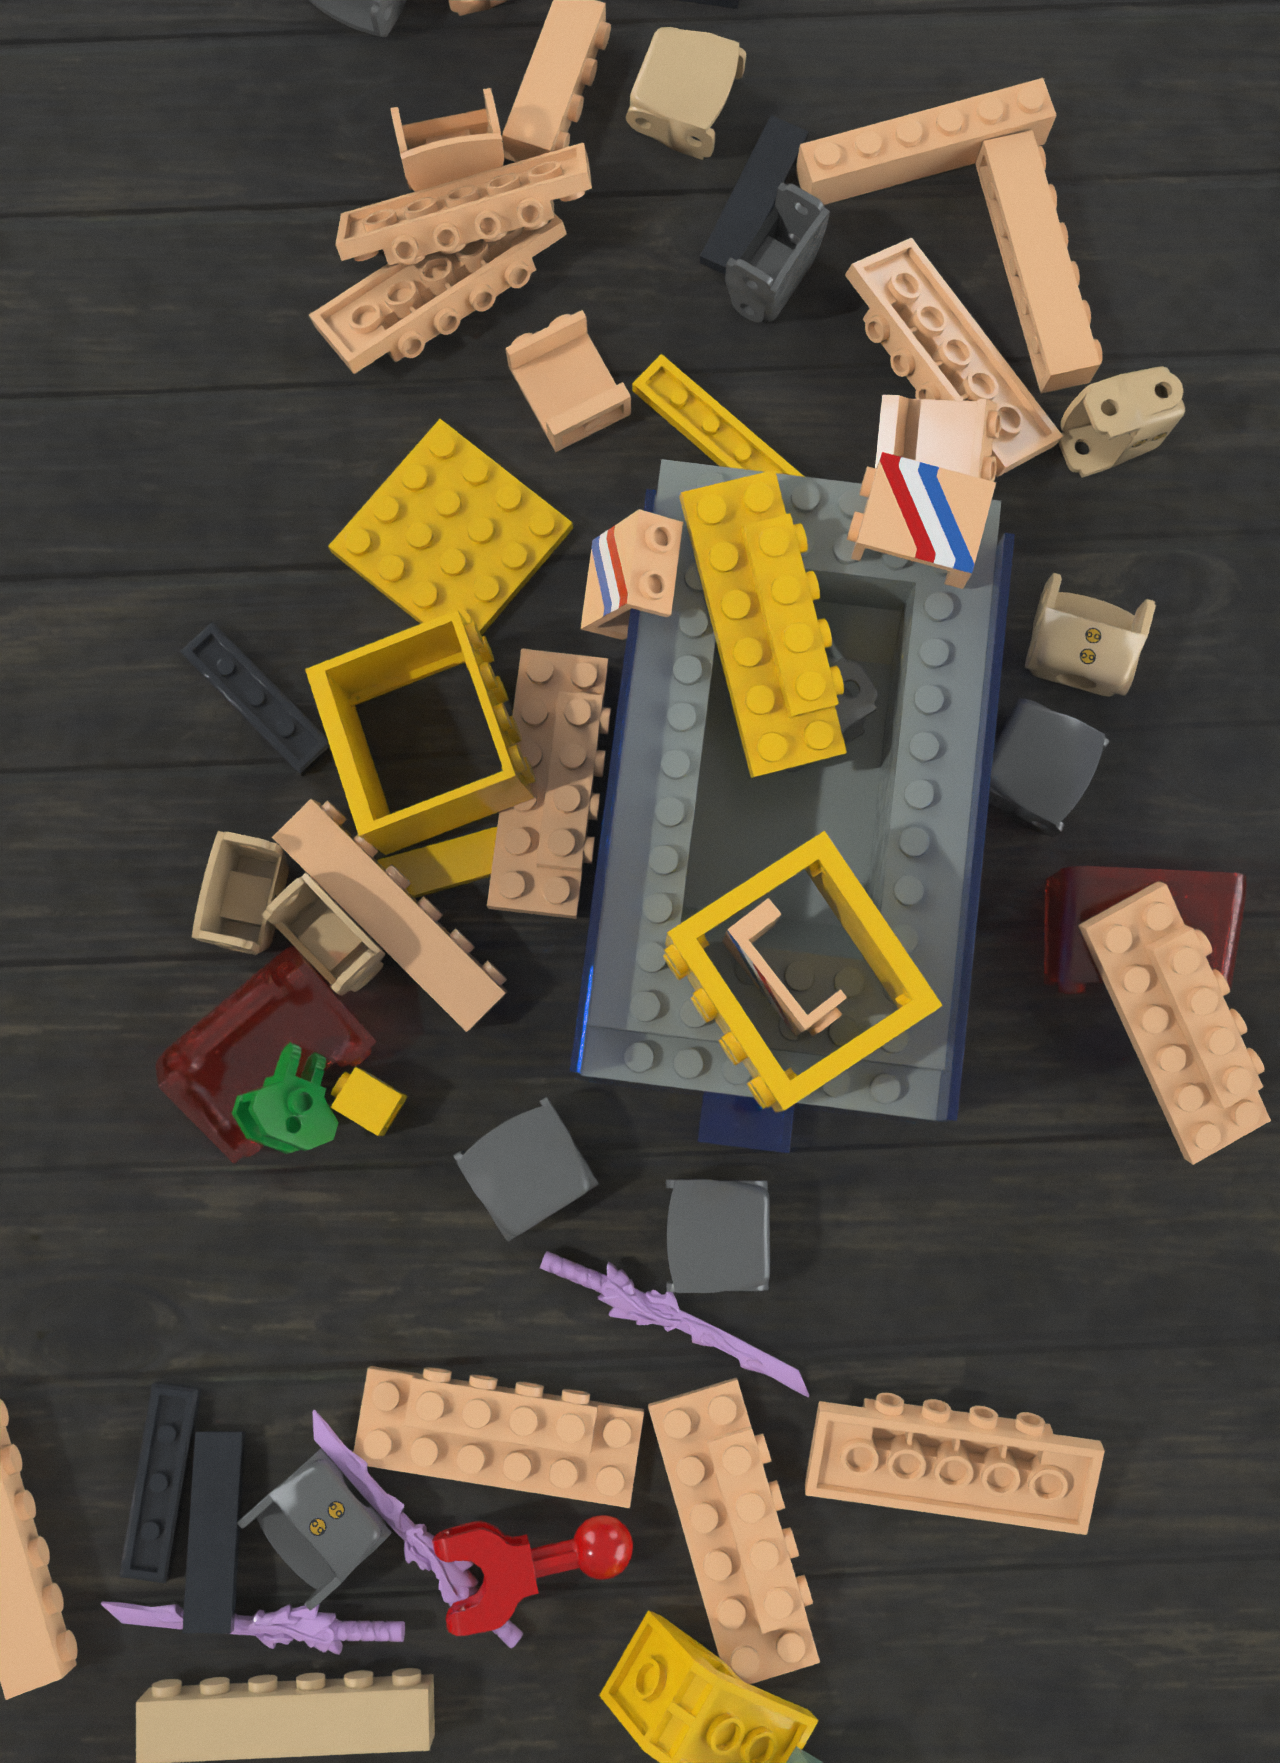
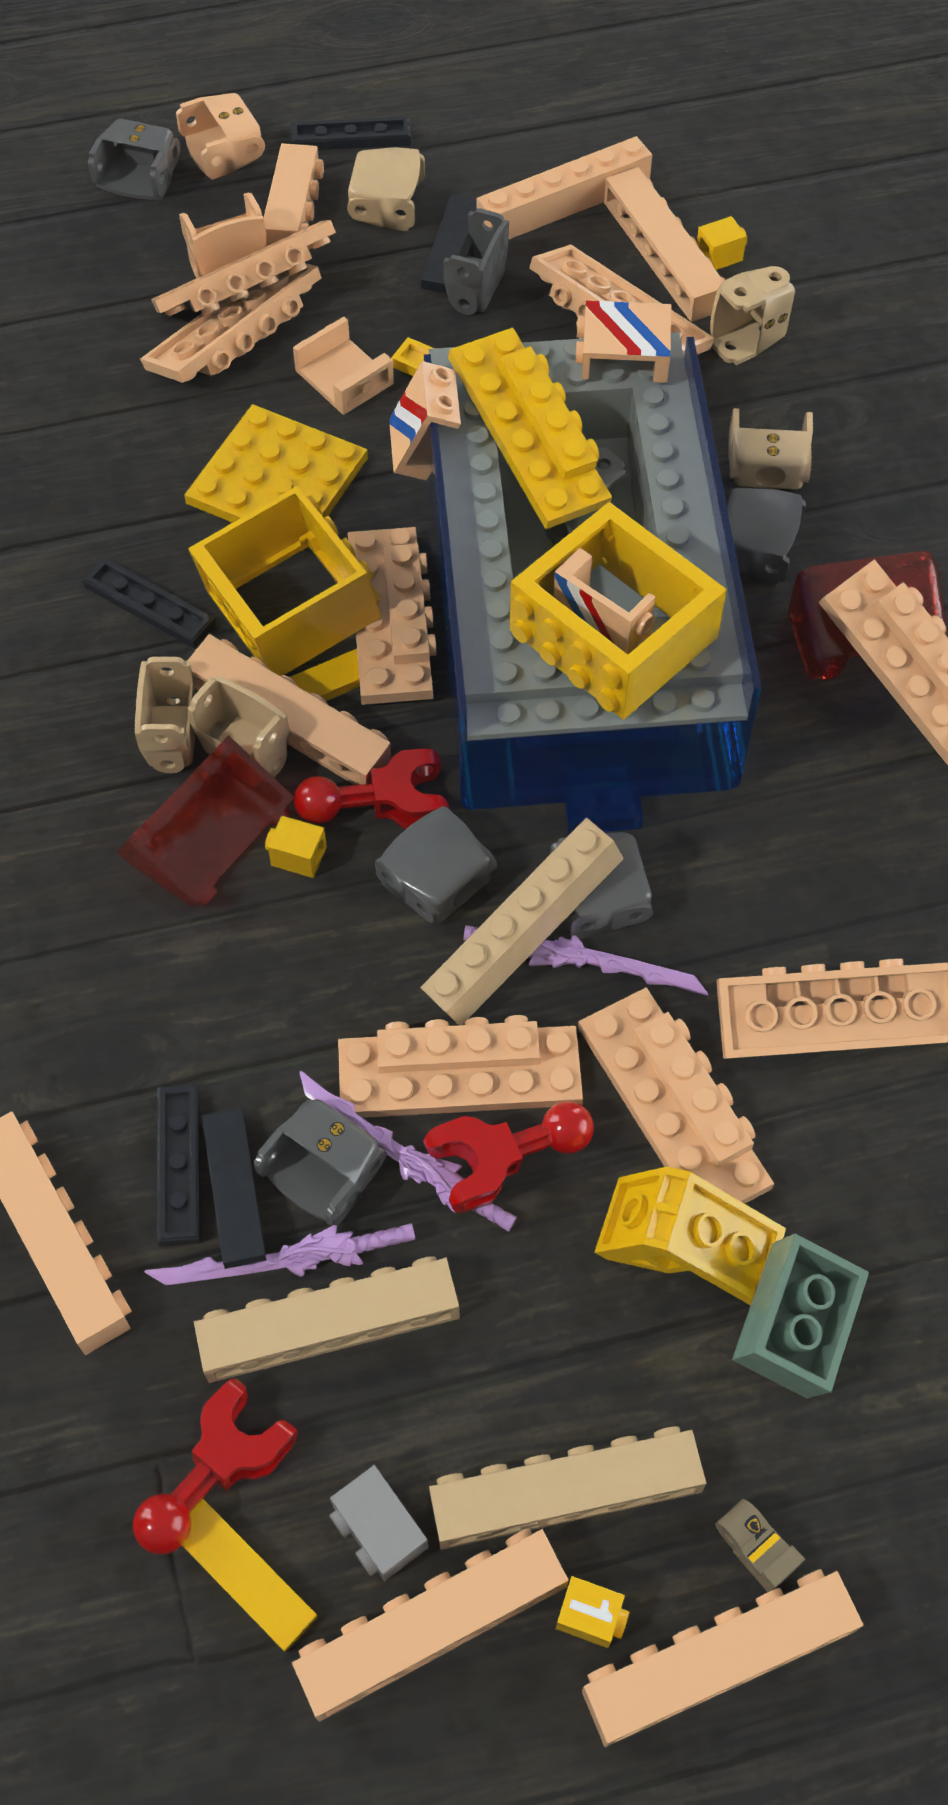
camera: 10 degrees left, 20 degrees down
green hinge [232,1042,339,1154] -> none
none -> red piece [294,749,450,829]
none -> tan brick [420,817,624,1025]
none -> yellow brick [697,216,747,270]

